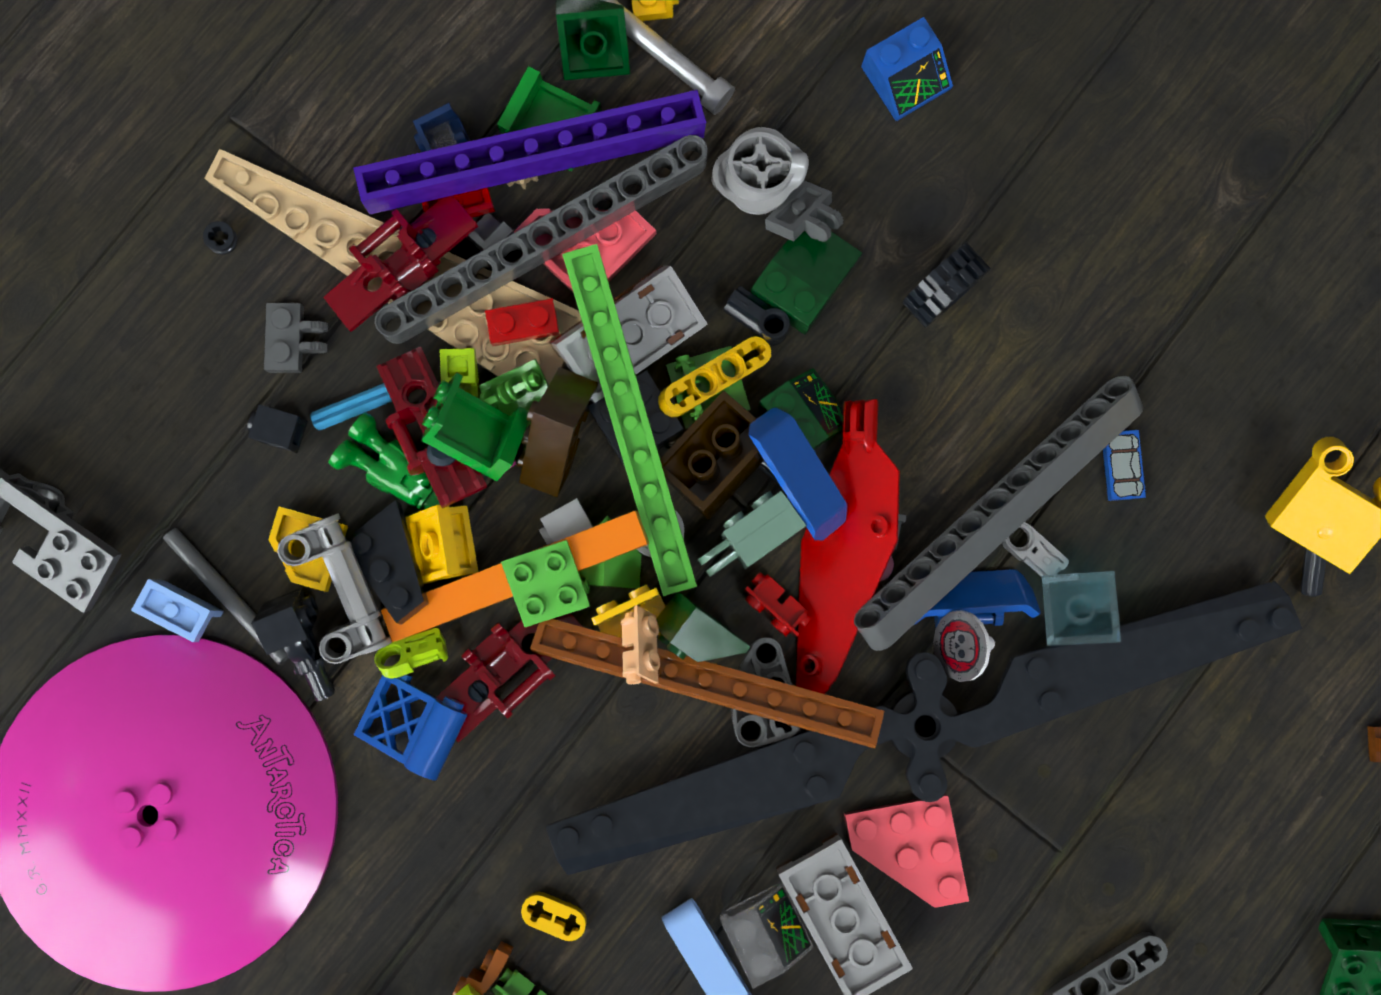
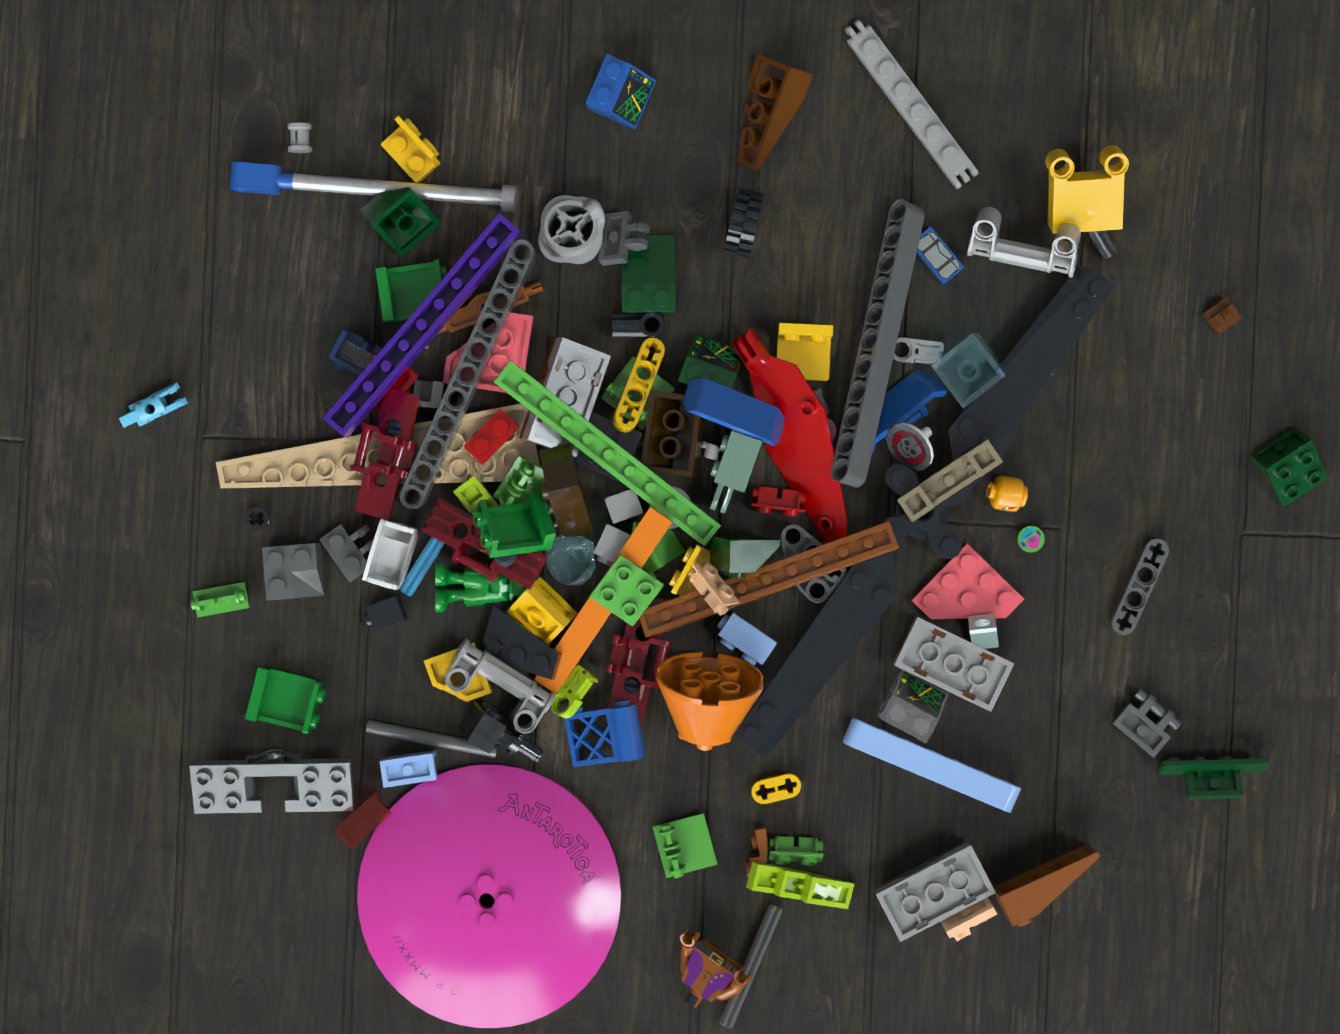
camera: 30 degrees left, 5 degrees up
none -> medium azure hinge [119,382,188,427]
none -> bright green hinge [191,582,250,618]
none -> green panel [245,666,326,734]
none -> dark grey slope [262,543,325,601]
none -> clear red panel [333,791,392,850]
none -> white piece [362,519,418,590]
none -> dark orange piece [438,280,544,334]
none -> clear light blue hair [546,536,596,586]
none -> light grey panel [605,489,644,524]
none -> bright green hinge [653,813,717,878]
none -> orange cone [656,652,764,751]
none -> white hand [702,441,720,460]
none -> light blue brick [717,612,777,665]
none -> reddish brown wedge [737,54,813,171]
none -> yellow bracket [777,323,833,381]
none -> light grey hinge [845,20,979,189]
none -> dark tan slope [897,439,1003,522]
none -> light grey piece [967,207,1081,278]
none -> light aqua bracket [968,613,999,649]
none -> light orange head [986,475,1028,512]
none -> tile [1017,526,1045,552]

